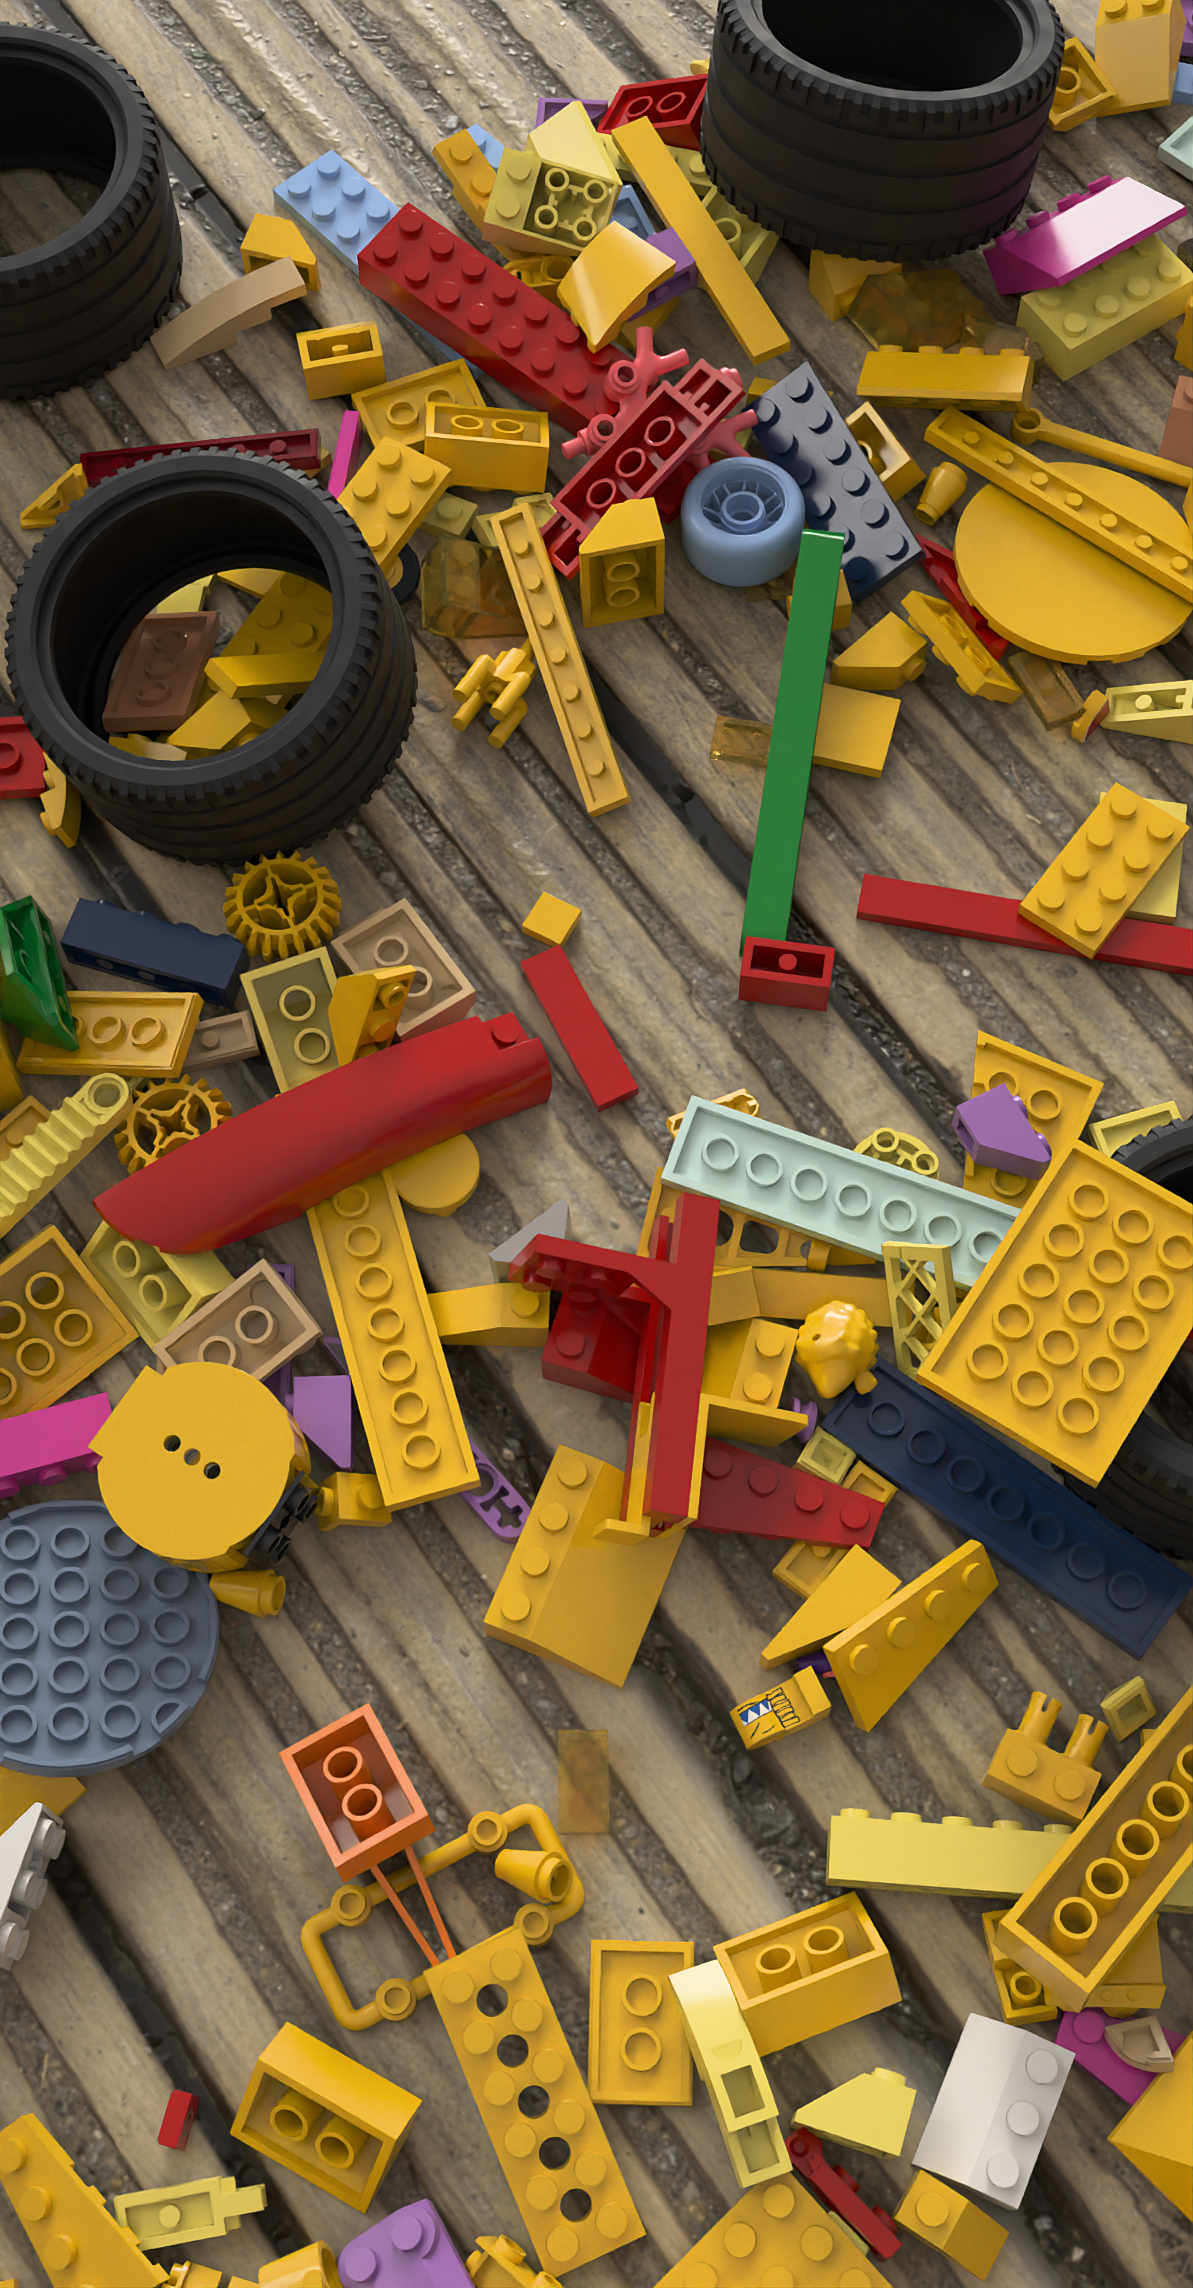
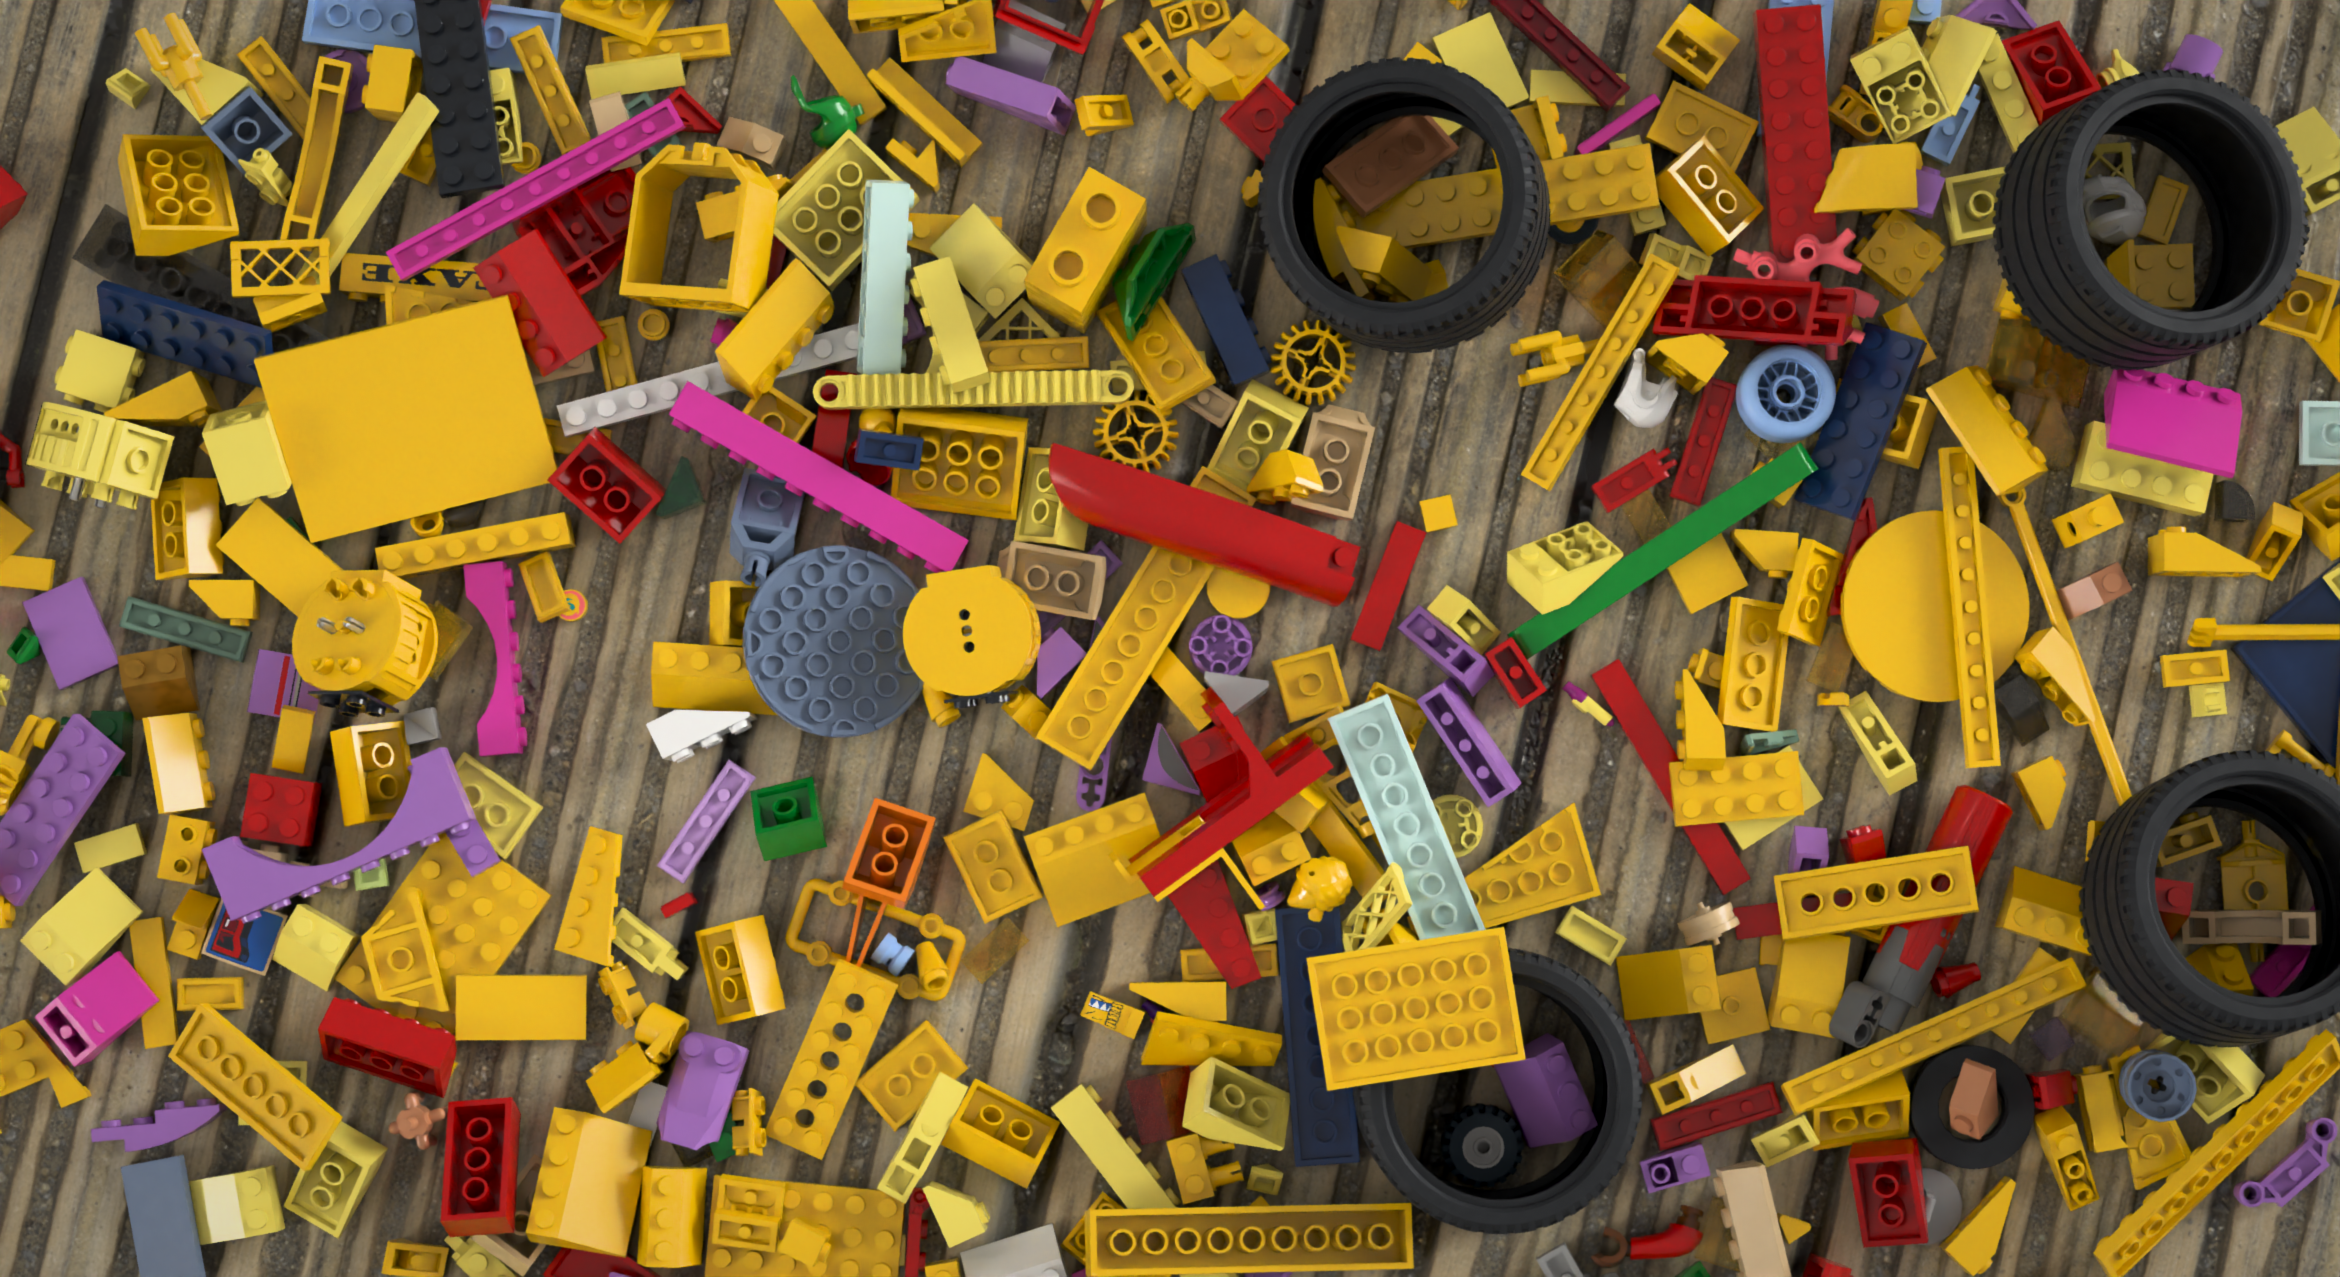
camera: 45 degrees right, 20 degrees up
yellow tile [204,651,326,699] -> none
yellow tile [611,116,790,366] -> none
yellow cone [914,462,968,526] -> none
medium lavender slope [951,1083,1052,1181] -> none
none -> lavender tile [657,760,756,884]
none -> green slope [750,776,827,862]
none -> light blue wheel [870,933,915,977]
none -> yellow tile [943,809,1043,924]
none -> yellow wing [963,753,1034,831]
none -> clear red slope [1126,1065,1192,1145]
none -> tile [1142,723,1200,795]
none -> light yellow slope [1182,1057,1290,1151]
none -> medium lavender tile [1189,615,1253,676]
none -> yellow plate [1271,644,1351,723]
none -> medium lavender slope [1397,605,1495,697]
none -> medium lavender brick [1416,677,1521,807]
none -> light yellow slope [1427,585,1501,656]
none -> light yellow slope [1507,521,1624,615]
none -> light yellow piece [1562,681,1614,727]
none -> red hinge [1591,447,1678,514]
none -> white helmet [1614,348,1678,428]
none -> red tile [1669,377,1737,507]
none -> yellow slope [1674,669,1726,770]
none -> yellow bracket [1687,648,1724,690]
none -> yellow plate [1717,597,1789,732]
none -> sand green tile [1739,729,1799,756]
none -> yellow brick [1852,209,1945,301]
none -> yellow torso [2051,493,2124,548]

